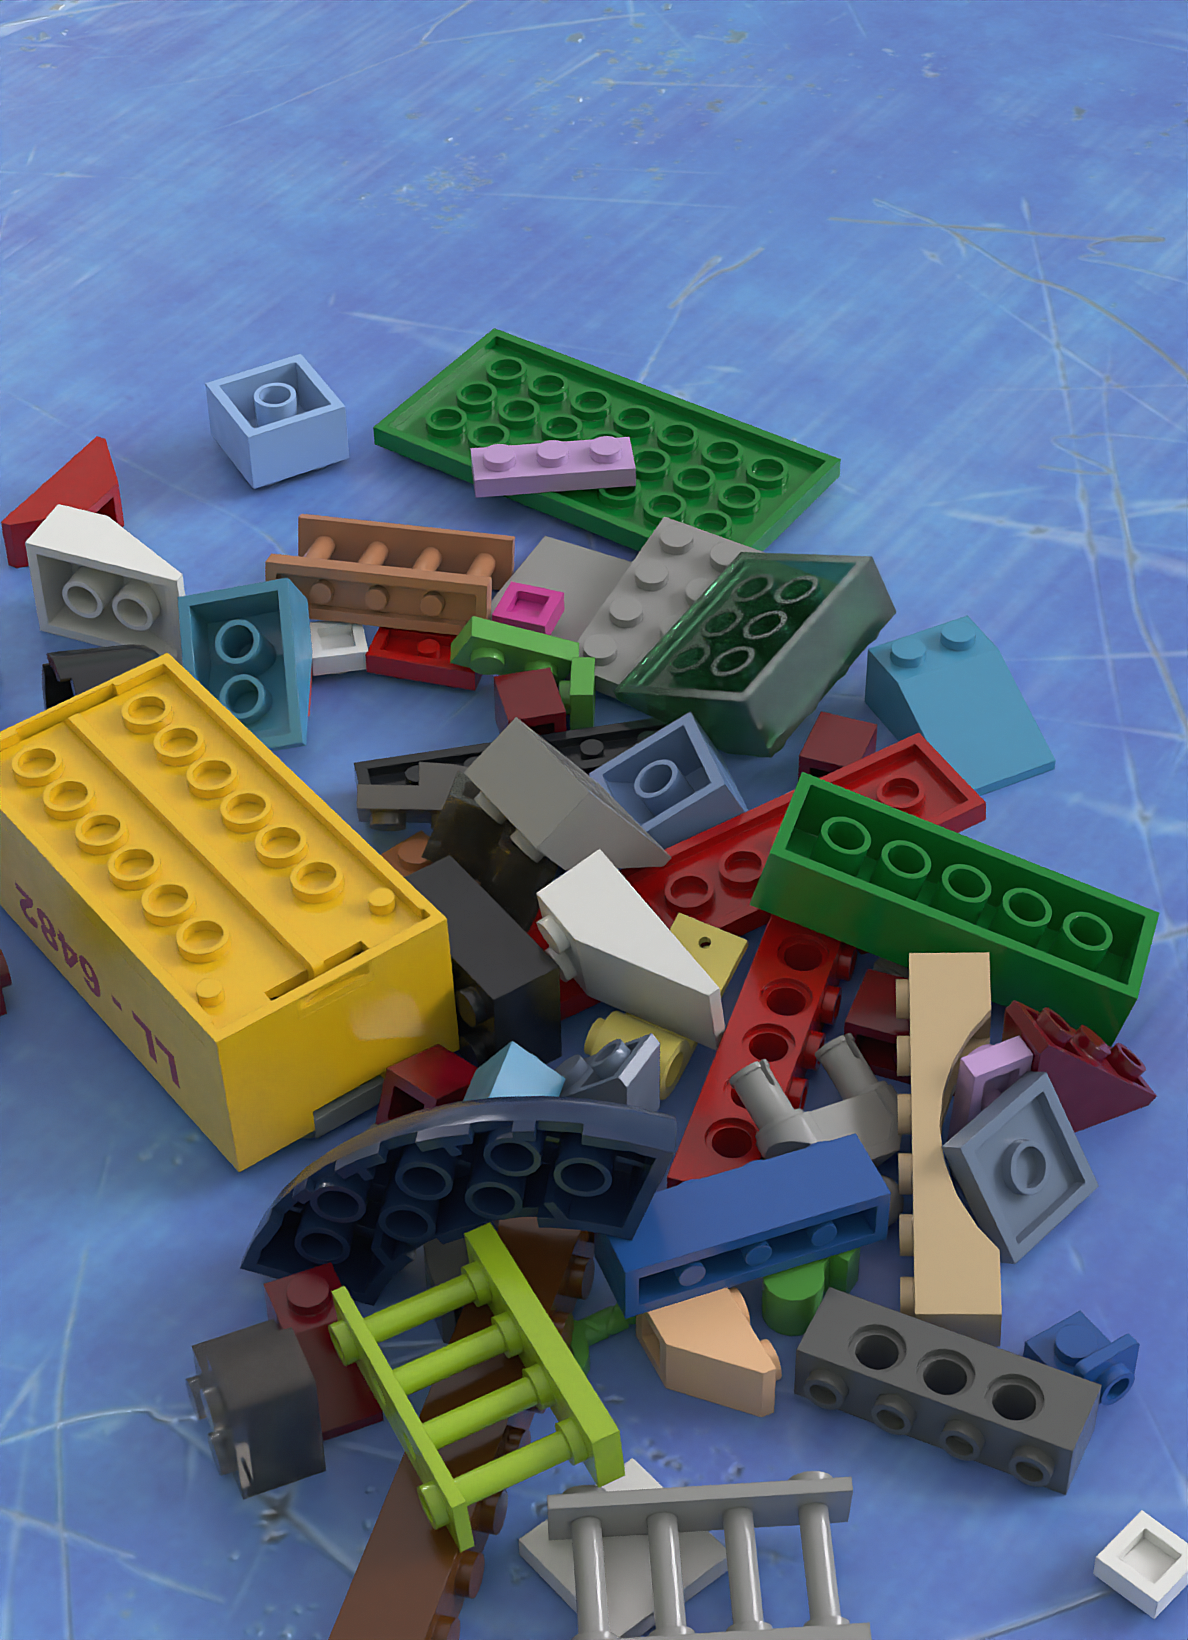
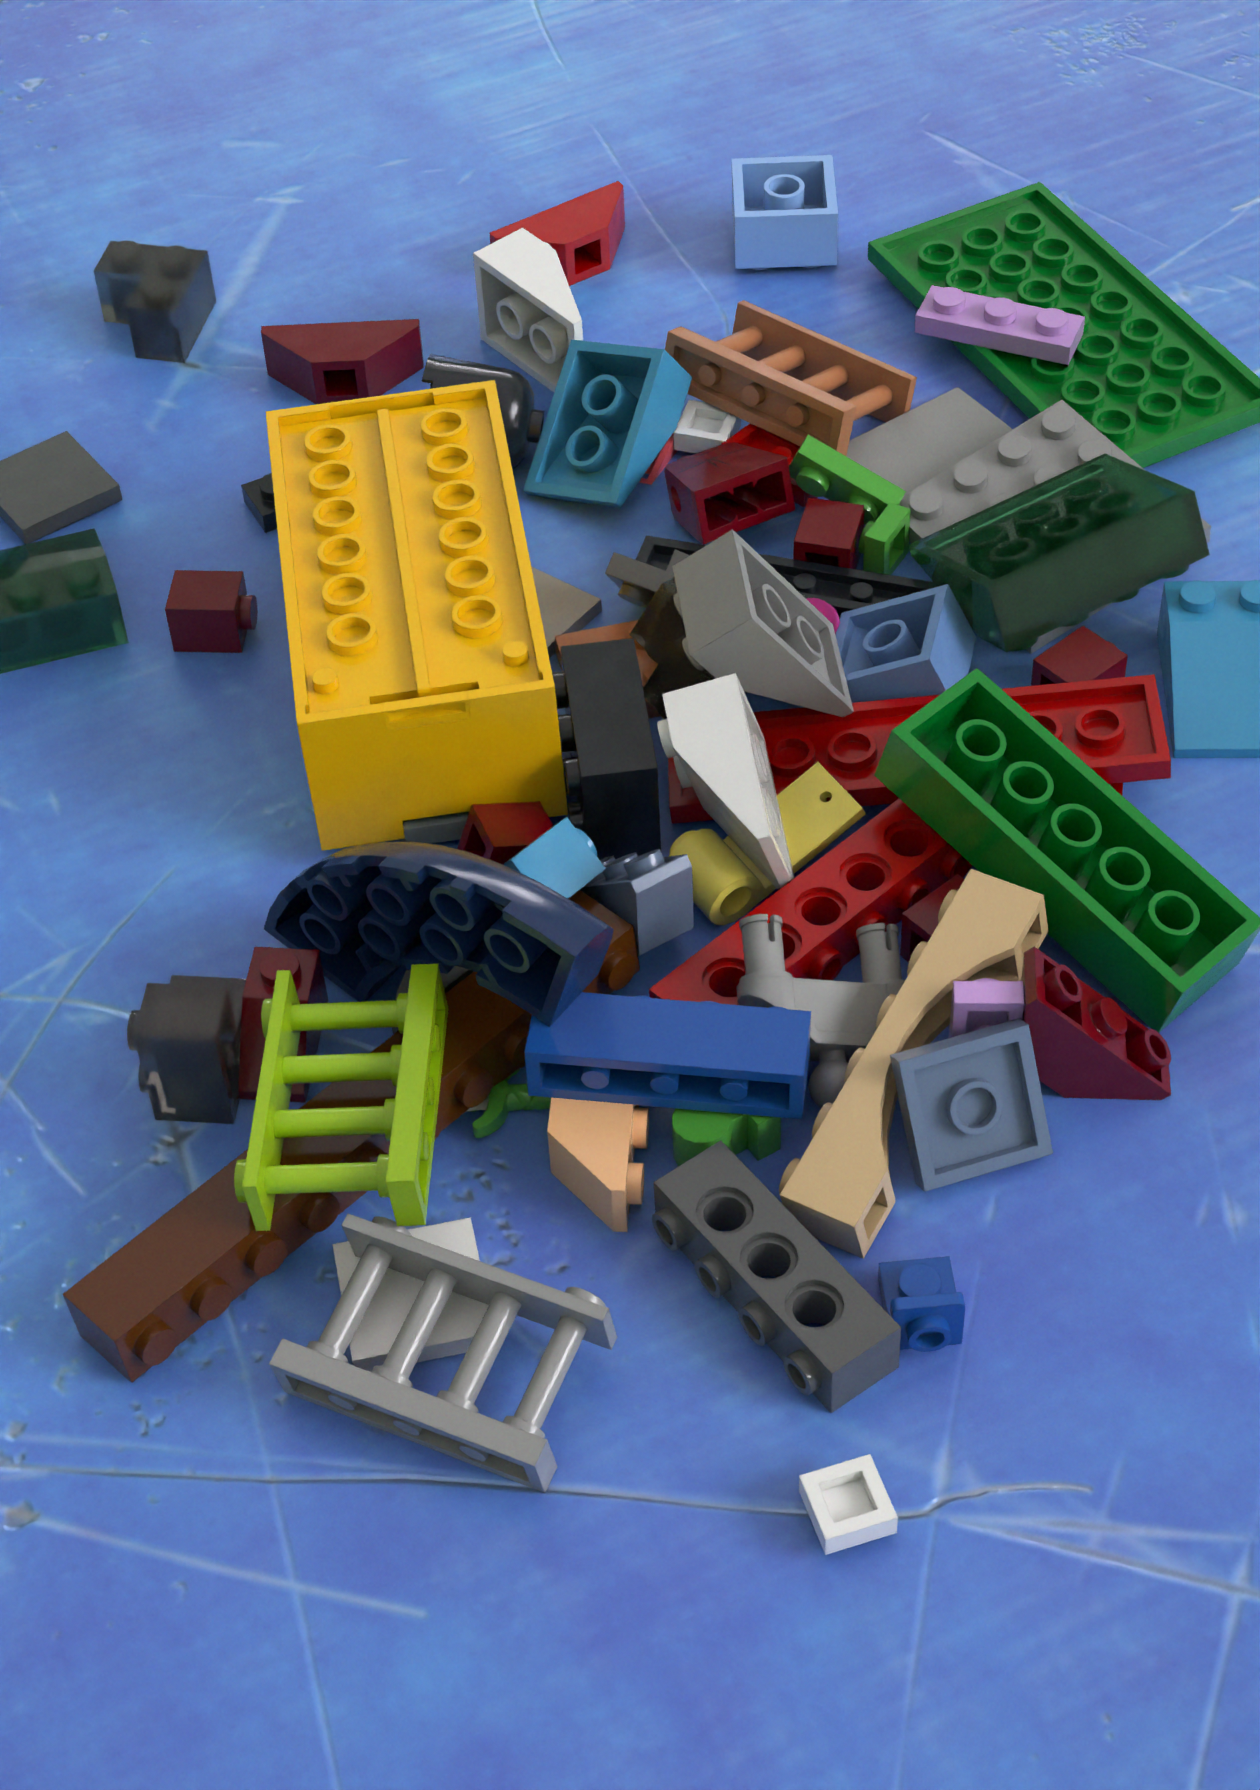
camera: 30 degrees right, 5 degrees up
dark pink plate [492,581,565,635] -> none
none -> dark red torso [664,442,795,544]

